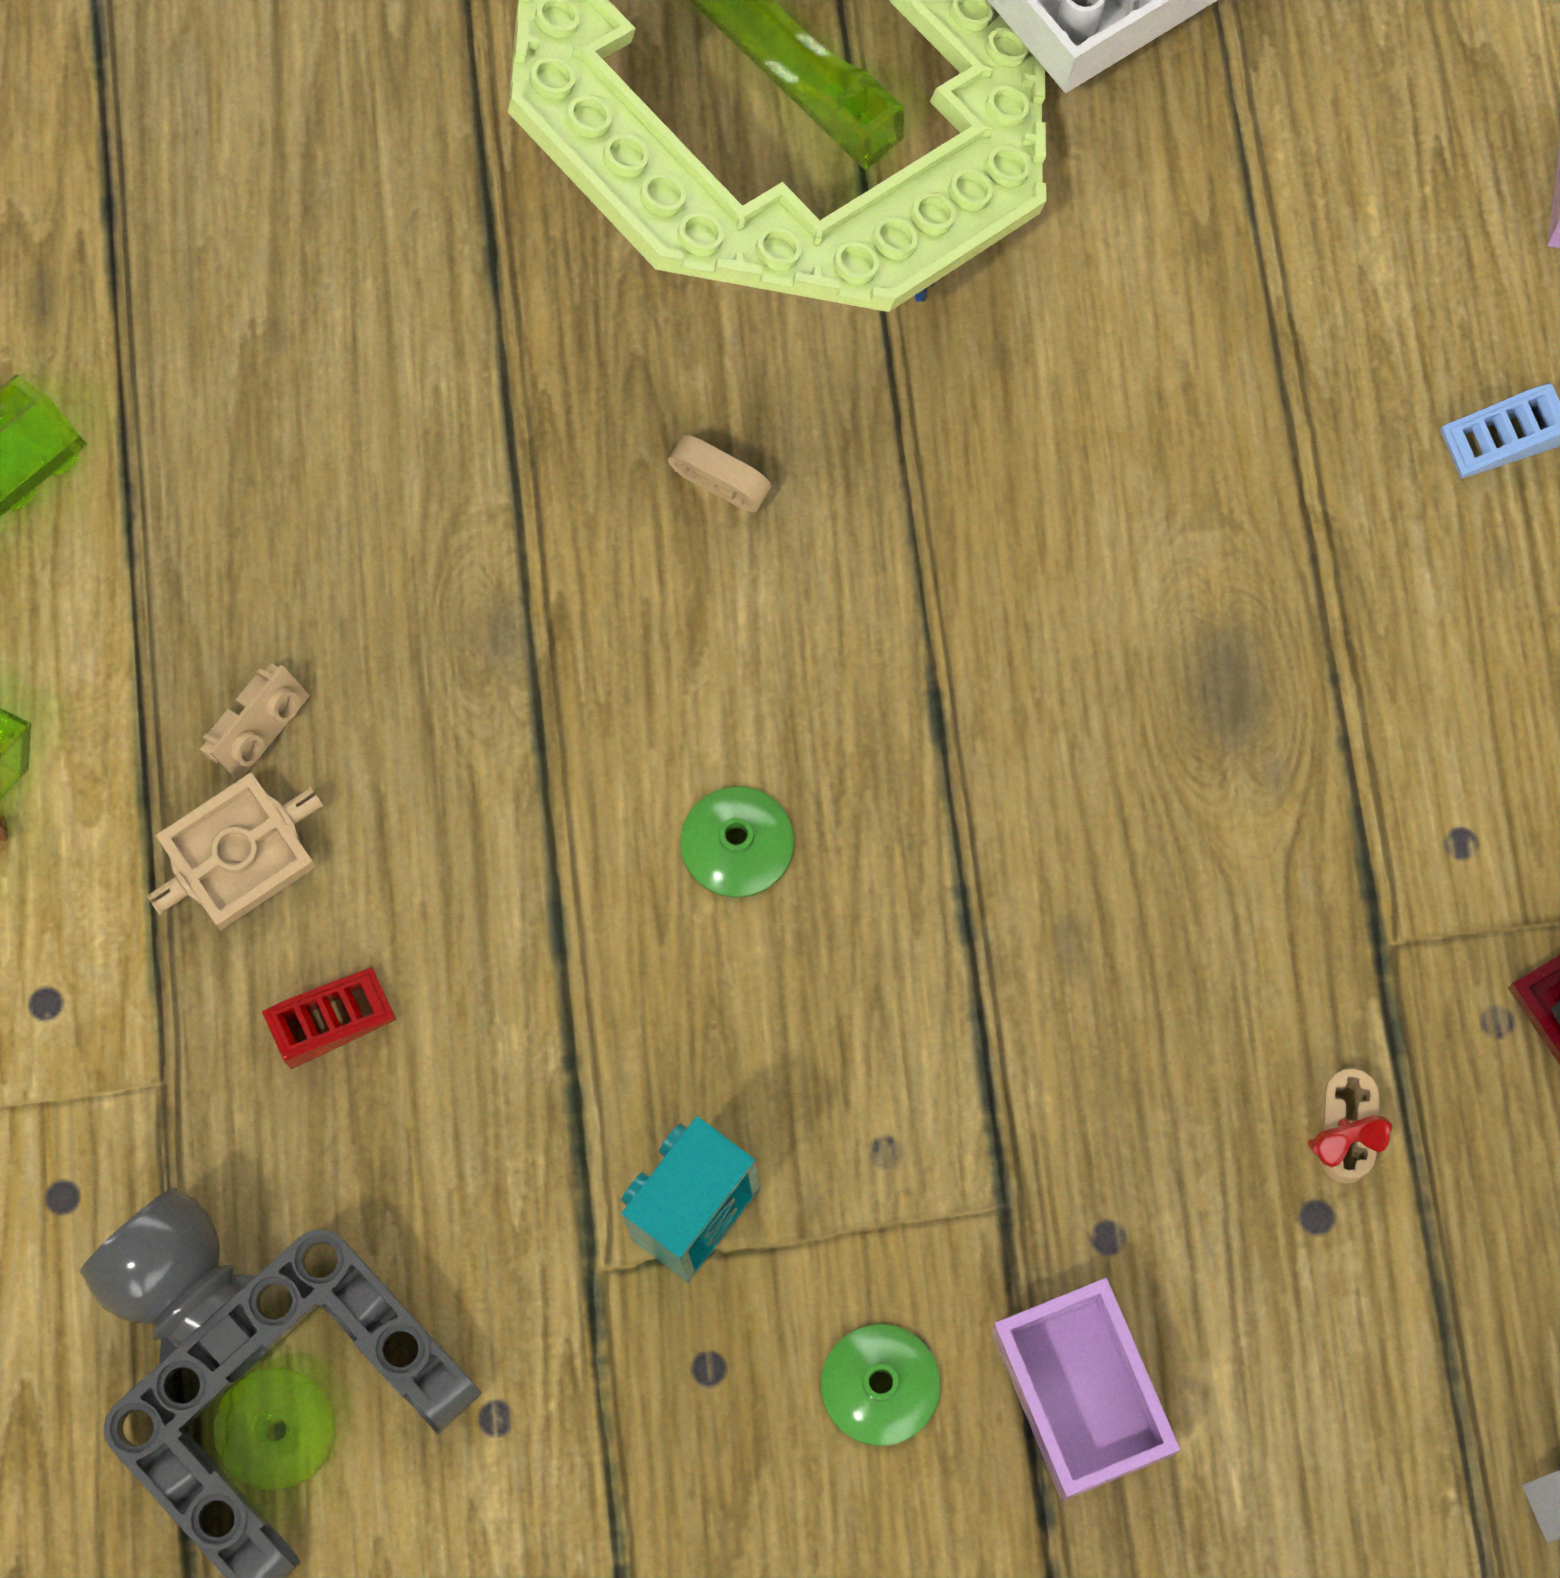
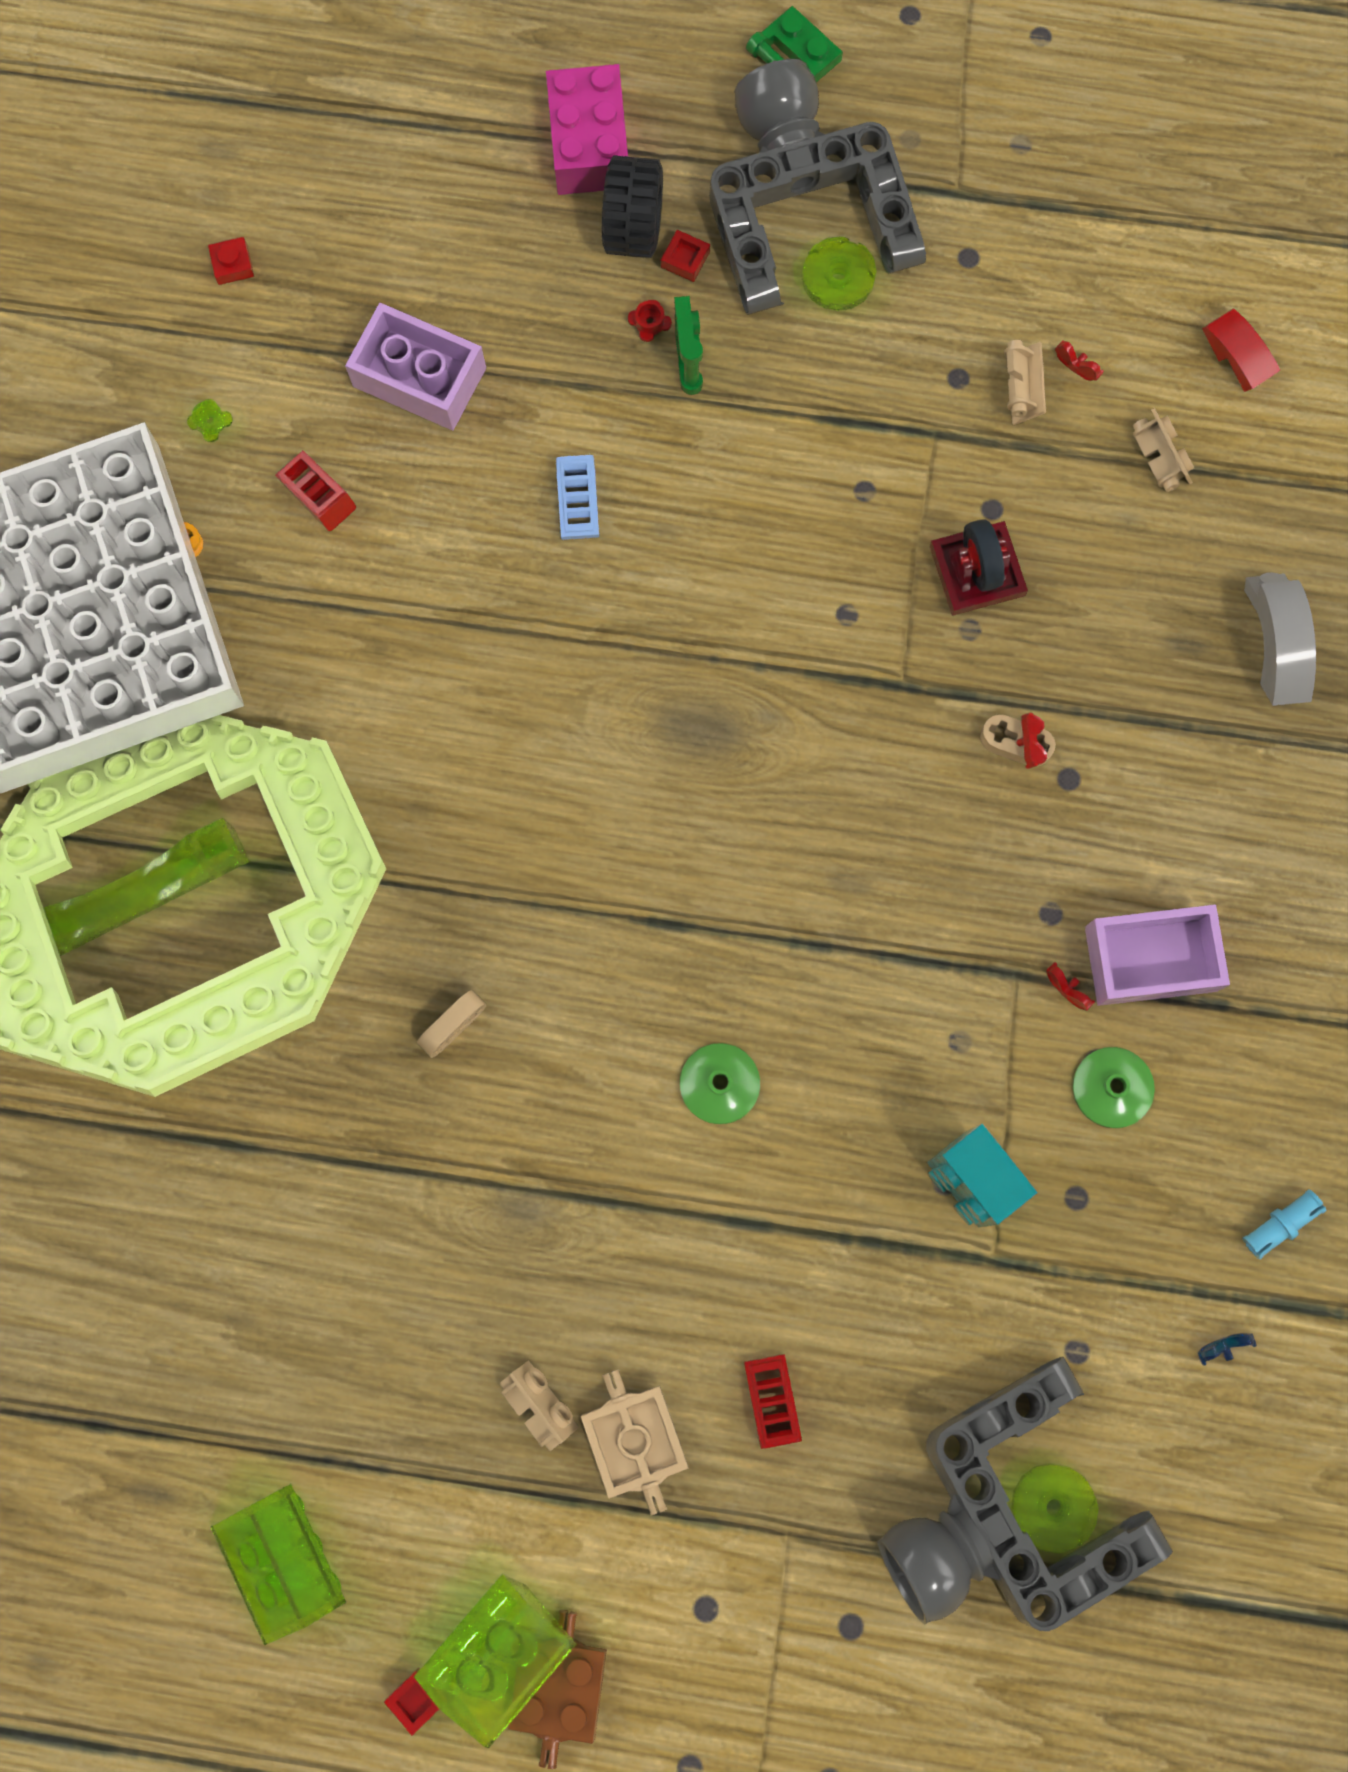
camera: 75 degrees left, 5 degrees up
none -> red slope [275,450,356,531]
none -> red piece [1046,962,1095,1011]

